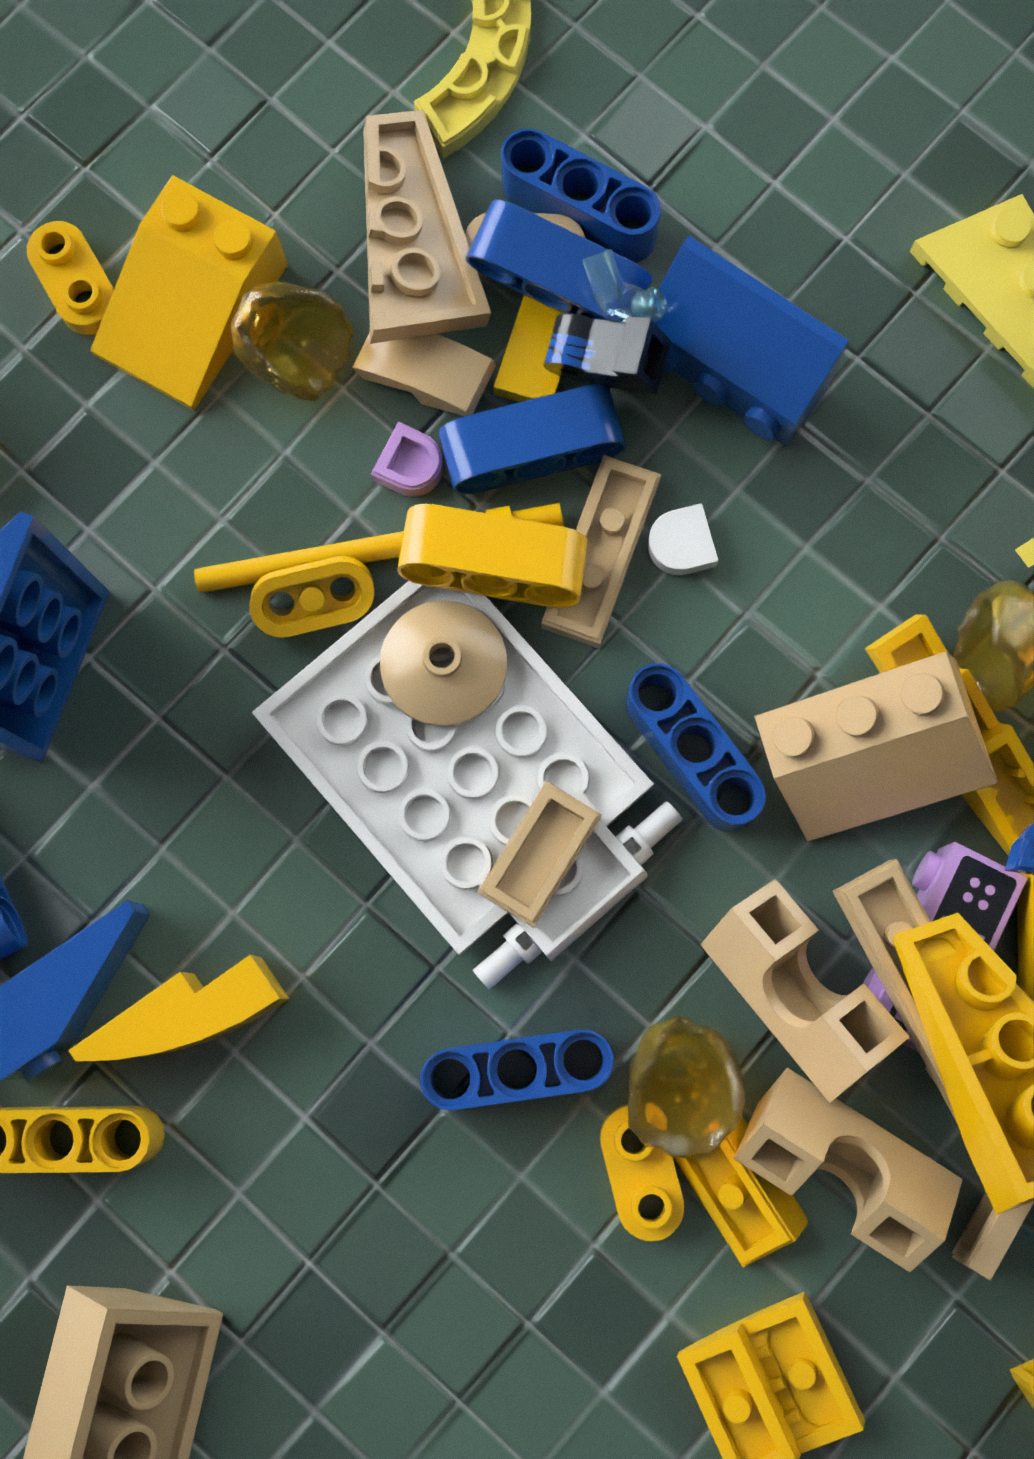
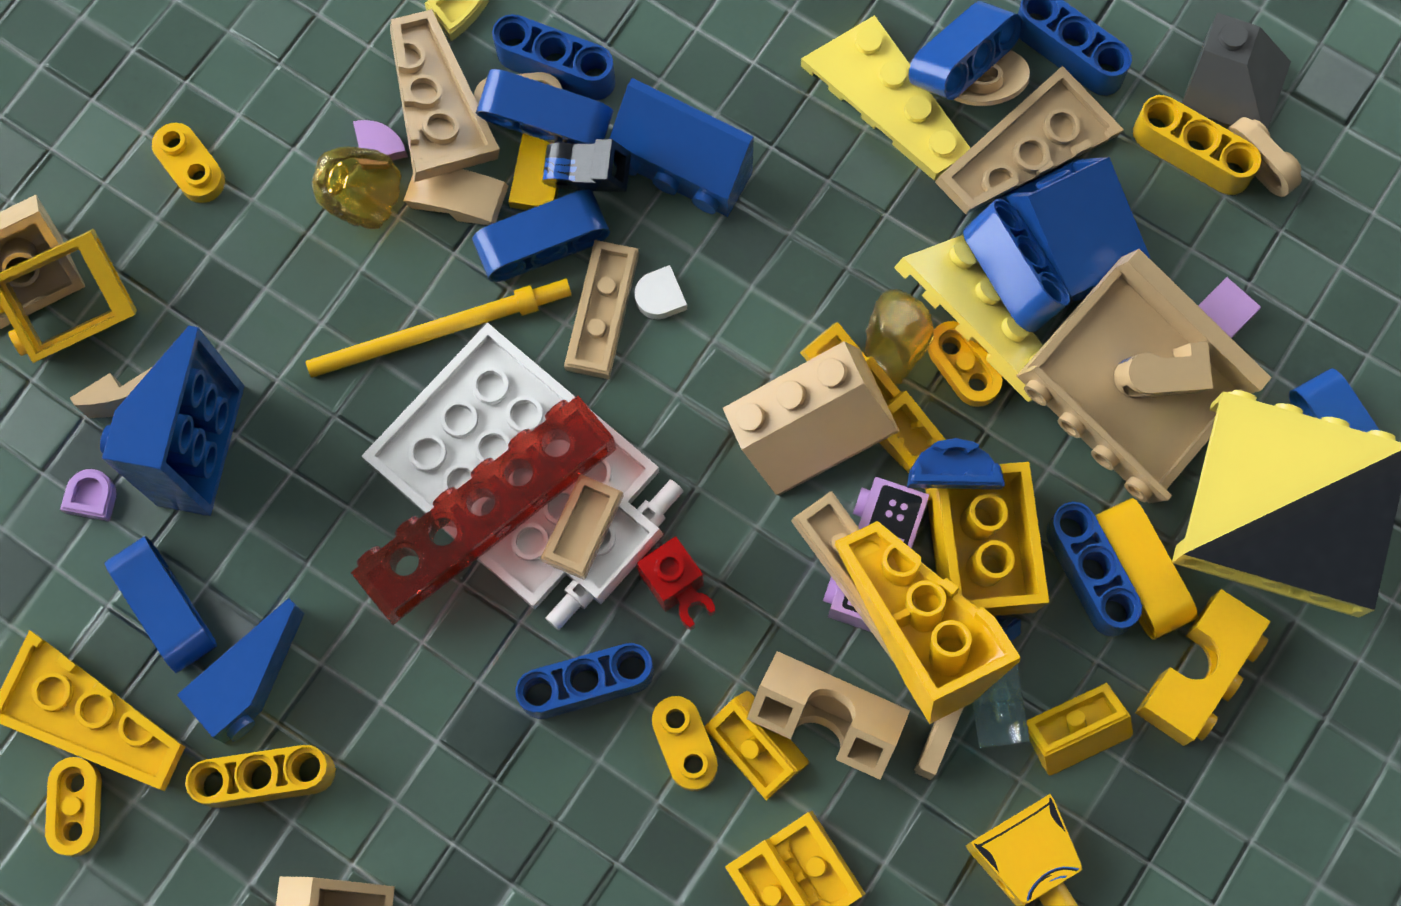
camera: 10 degrees left, 5 degrees down
yellow slope [68,955,290,1061] -> none
yellow slope [90,175,288,411] -> none
yellow plate [249,556,374,638] -> none
lavender tile [371,422,444,497] -> none
tan dish [380,600,507,726] -> none
yellow beam [397,504,588,608] -> none
clear light blue arm [582,249,666,322] -> none
blue beam [626,663,766,832] -> none
clear yellow hair [628,1015,745,1158] -> none
tan arch [700,879,910,1103] -> none
none -> clear red brick [351,395,616,625]
none -> lavender tile [353,120,408,167]
none -> red brick [637,536,715,630]

